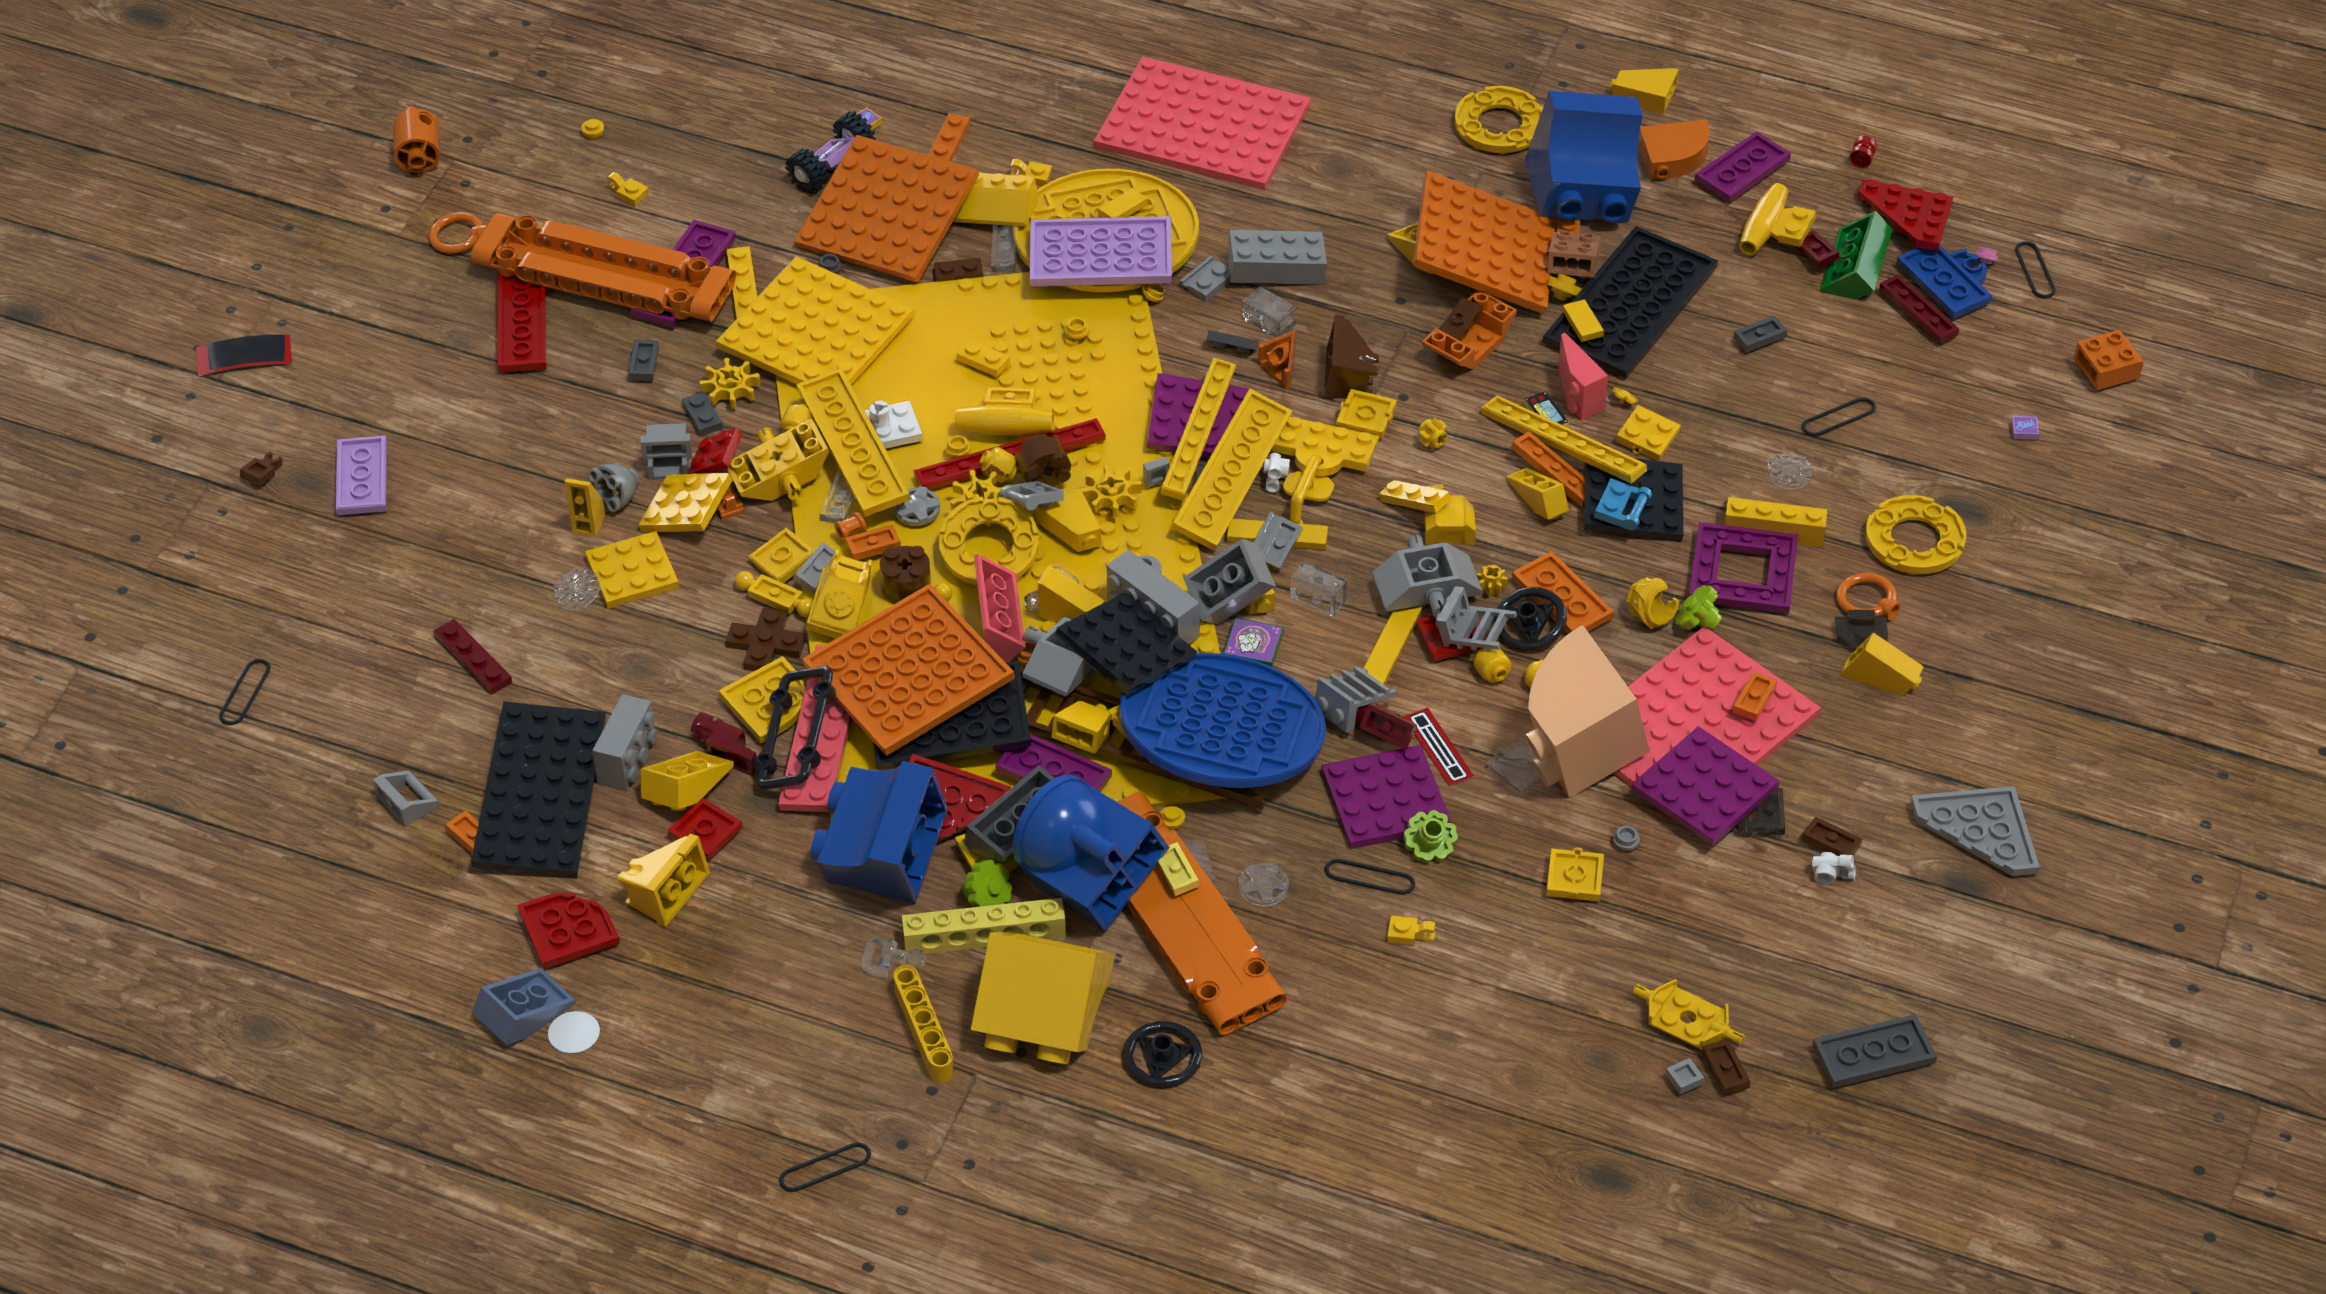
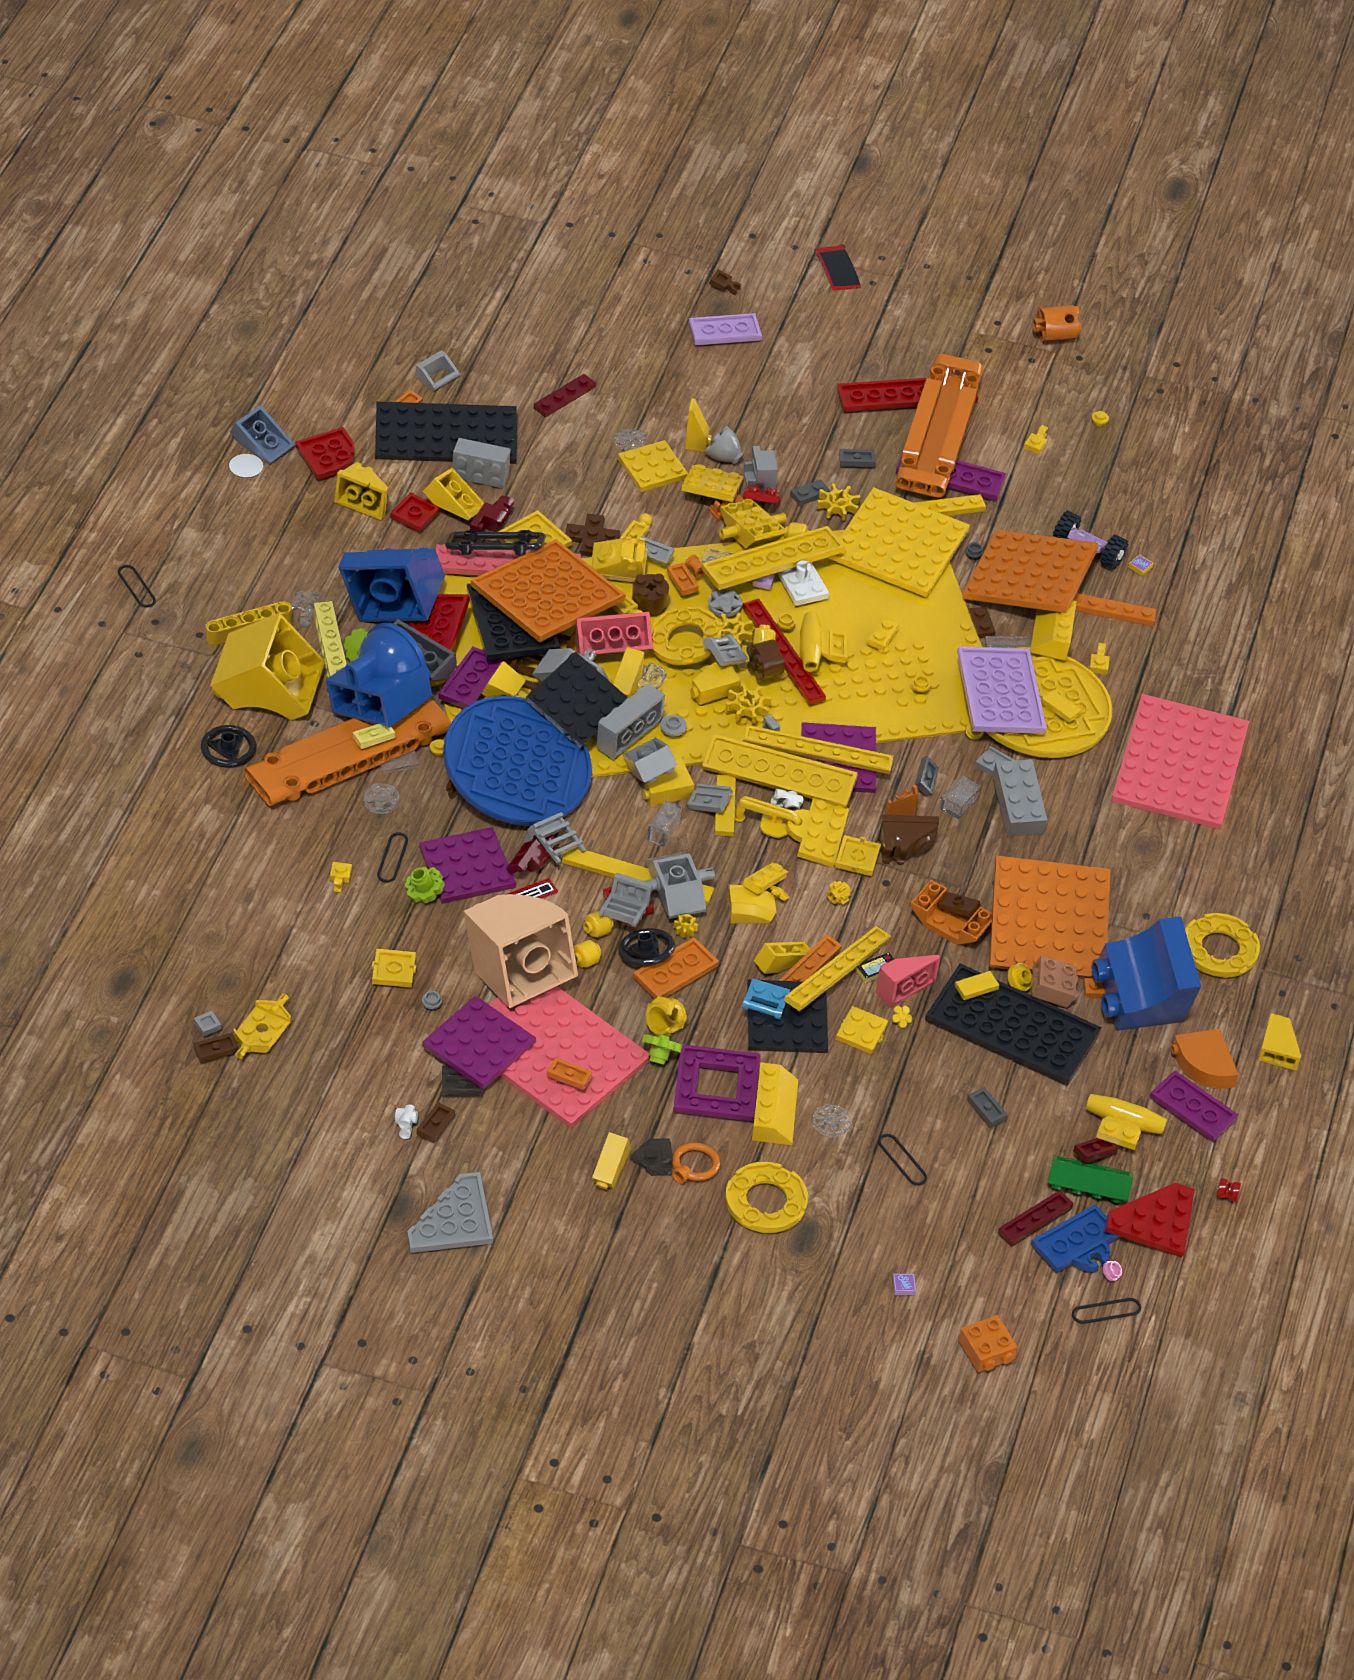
camera: 80 degrees right, 0 degrees up
black piece [219,659,271,725] -> none
orange piece [429,212,487,254] -> none
yellow tile [748,528,815,583] -> none
tile [1223,618,1284,667] -> none
dark grey plate [1813,1014,1937,1088] -> none

